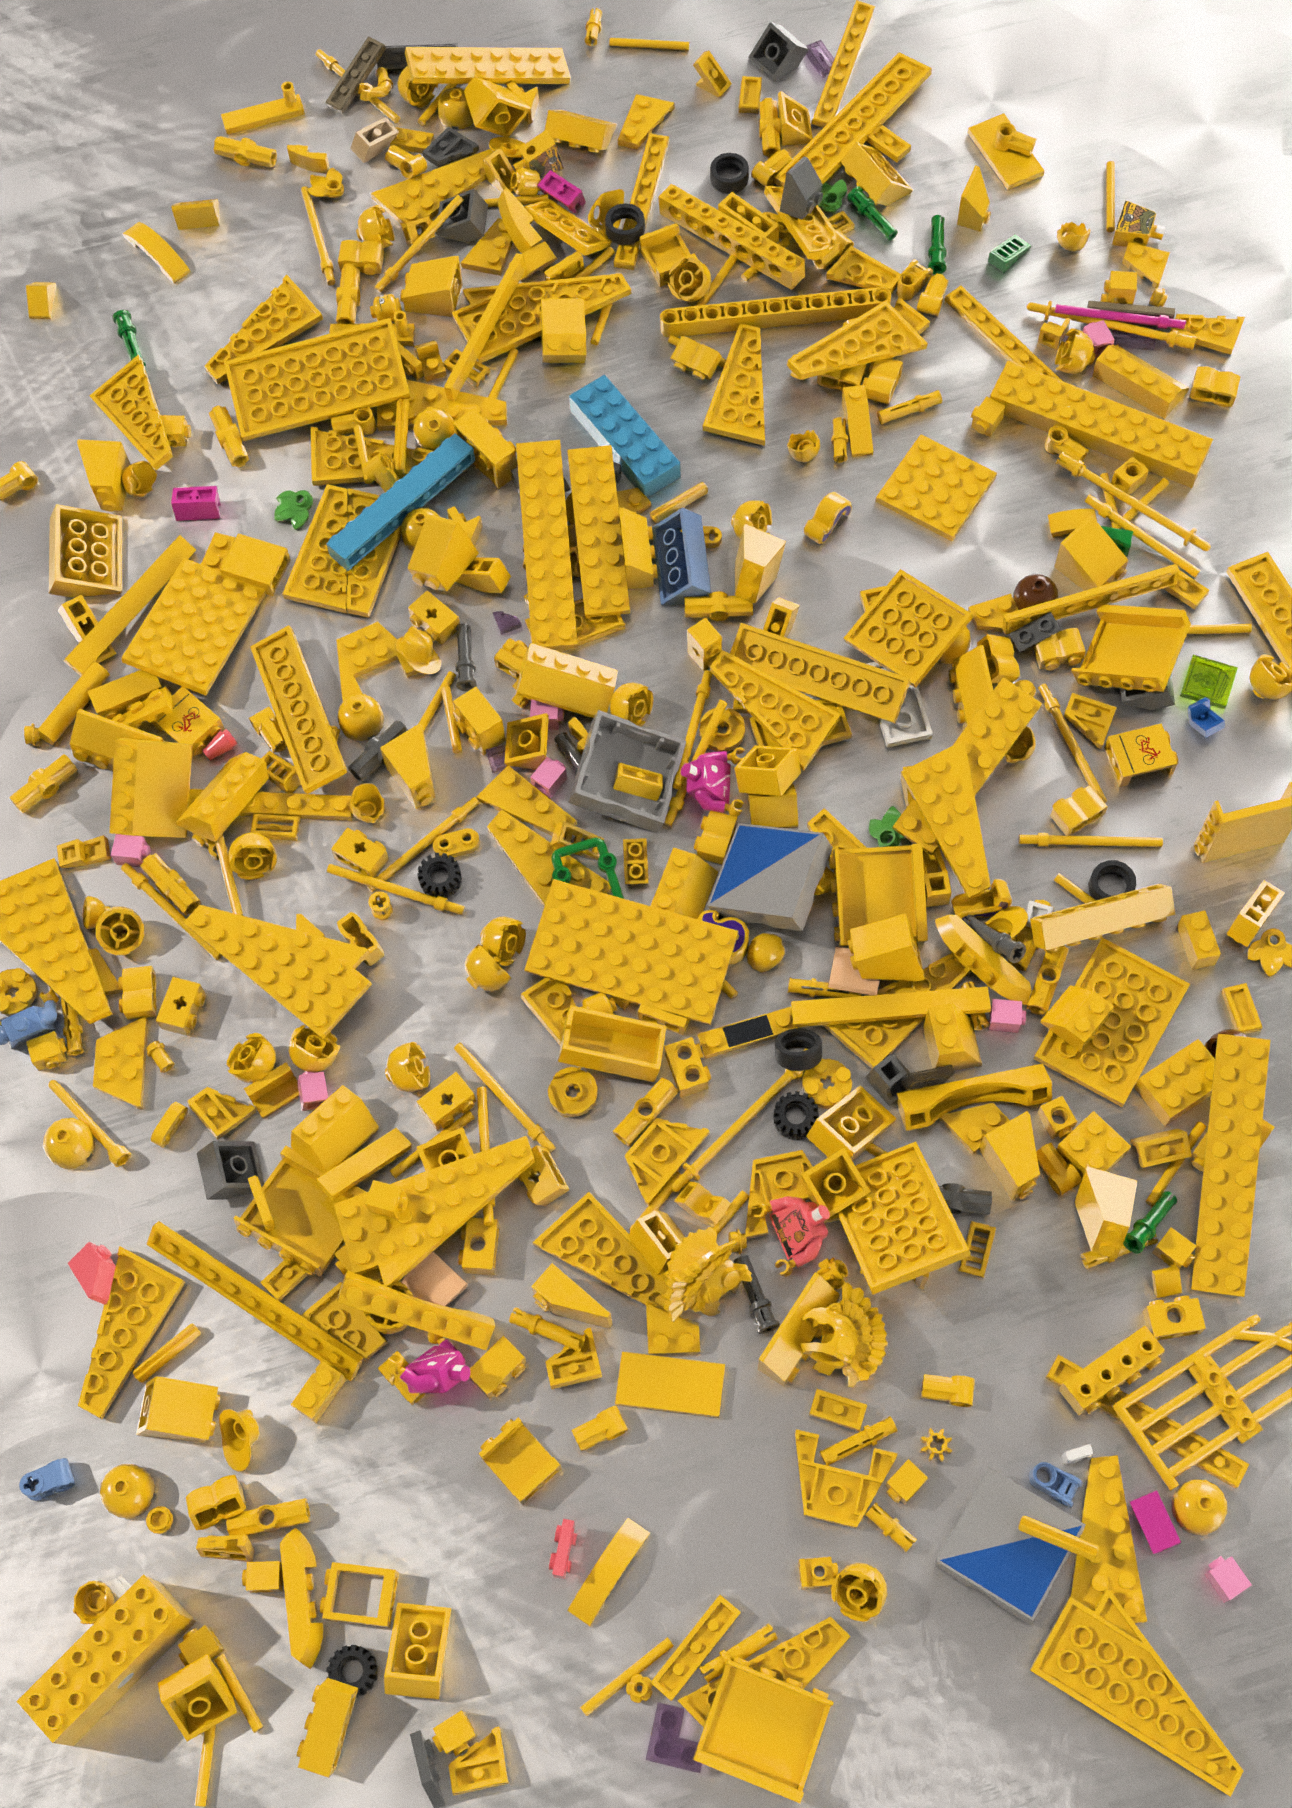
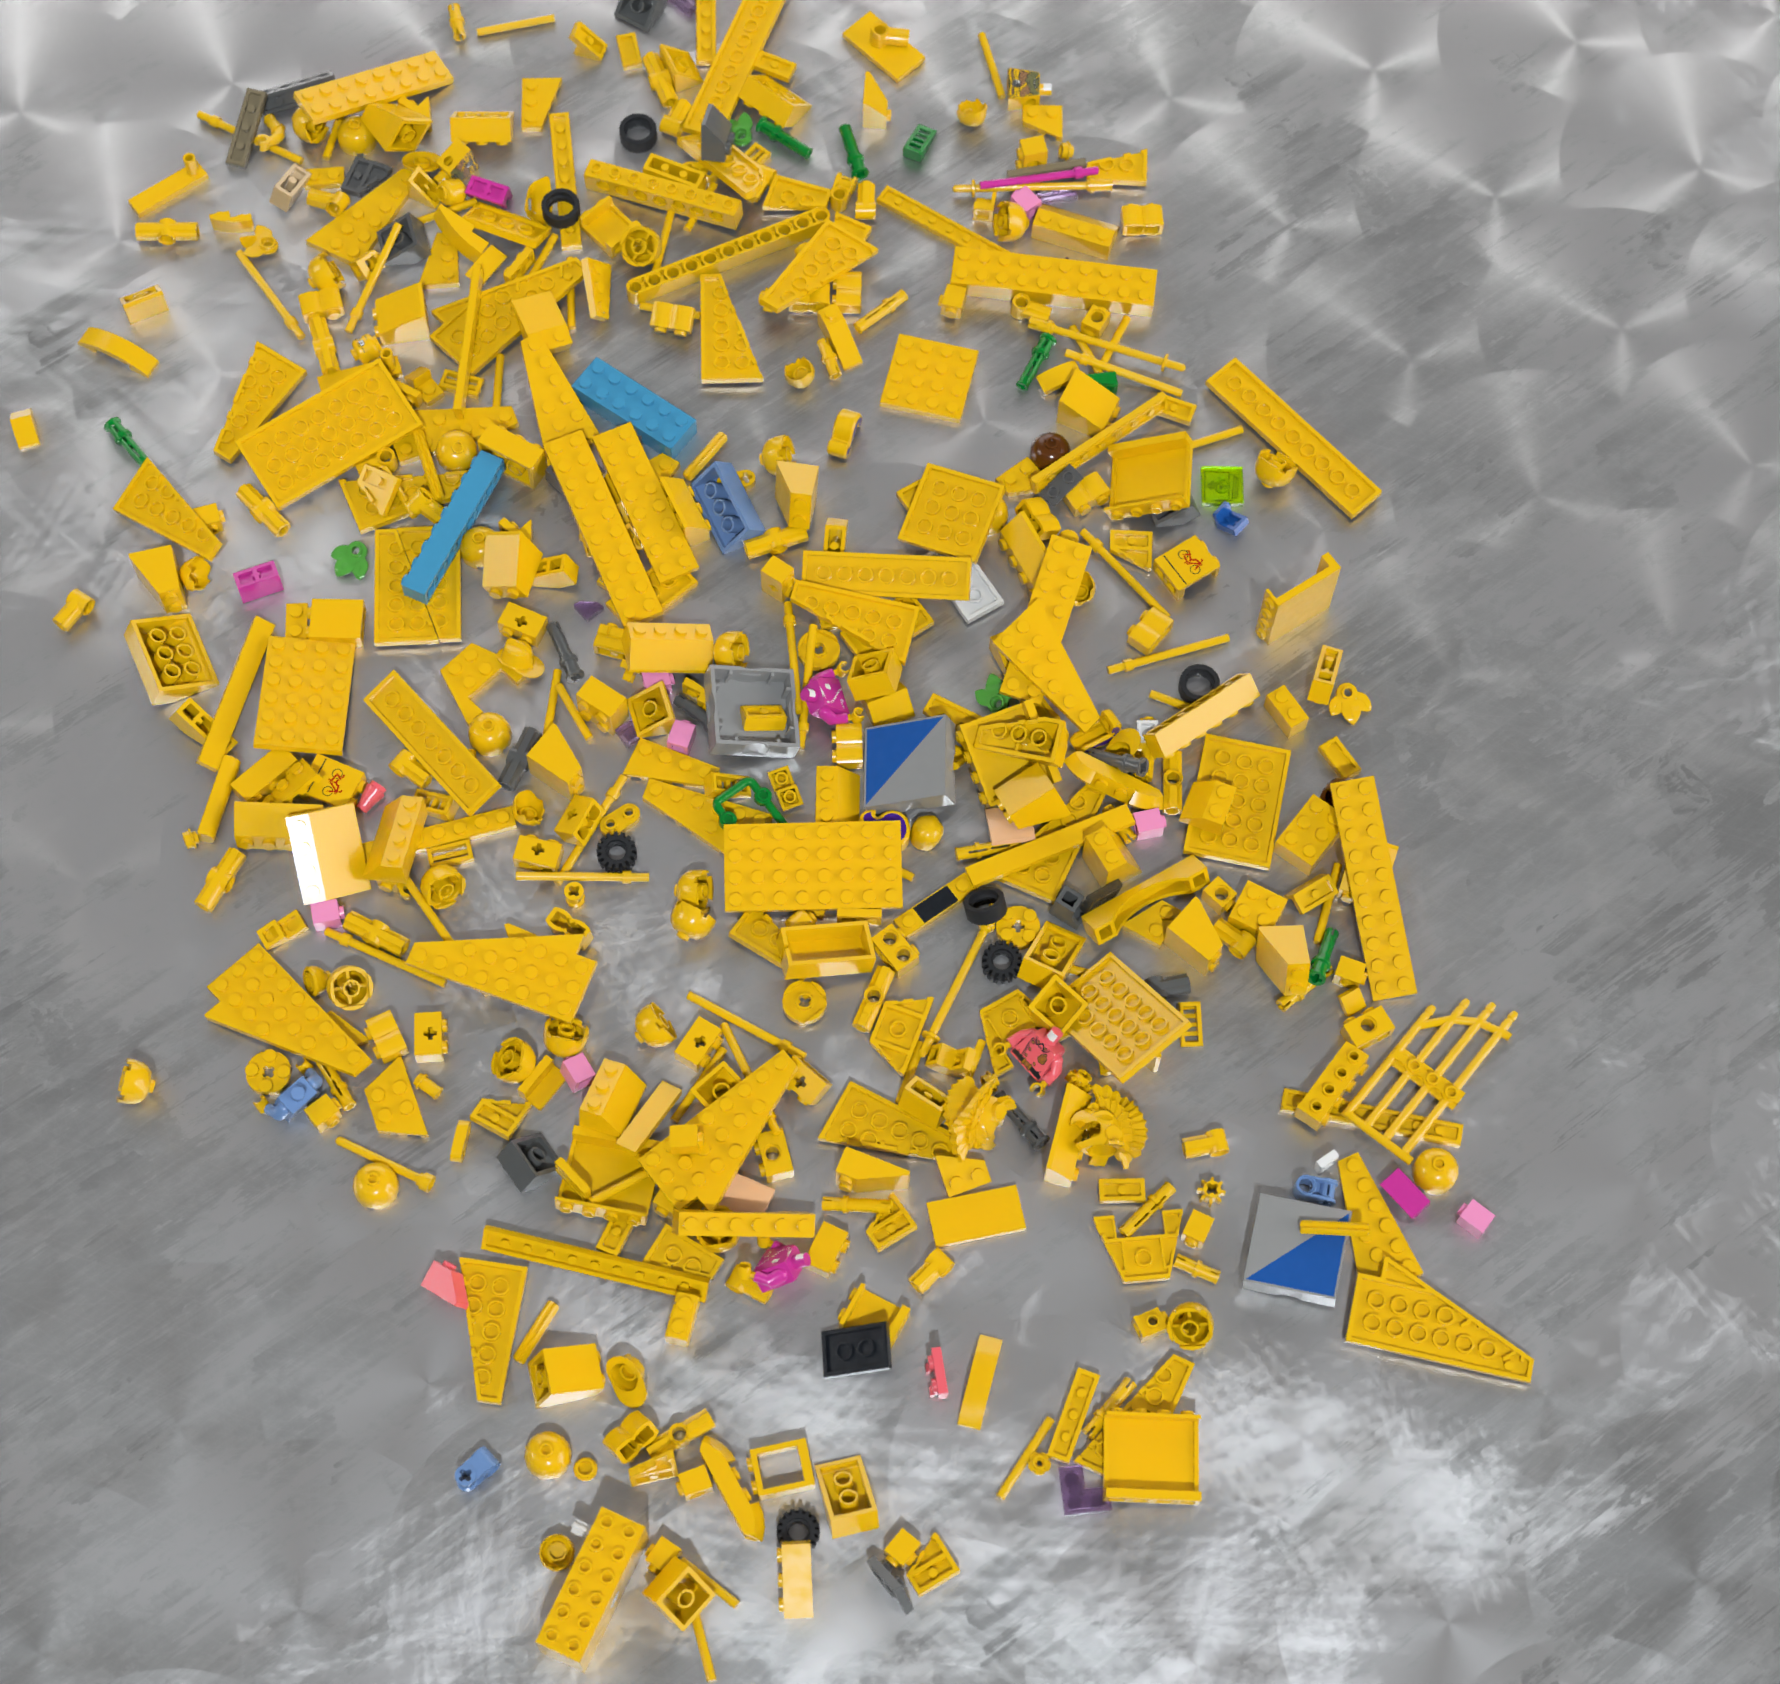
camera: 25 degrees left, 0 degrees up
none -> yellow wing [357,464,402,517]
none -> yellow wing [520,332,599,468]
none -> yellow brick [554,795,605,846]
none -> yellow wing [581,257,611,322]
none -> yellow bar [588,1170,650,1204]
none -> black tile [821,1321,892,1379]
none -> yellow wedge [974,717,1067,768]
none -> green pin [1016,332,1057,391]

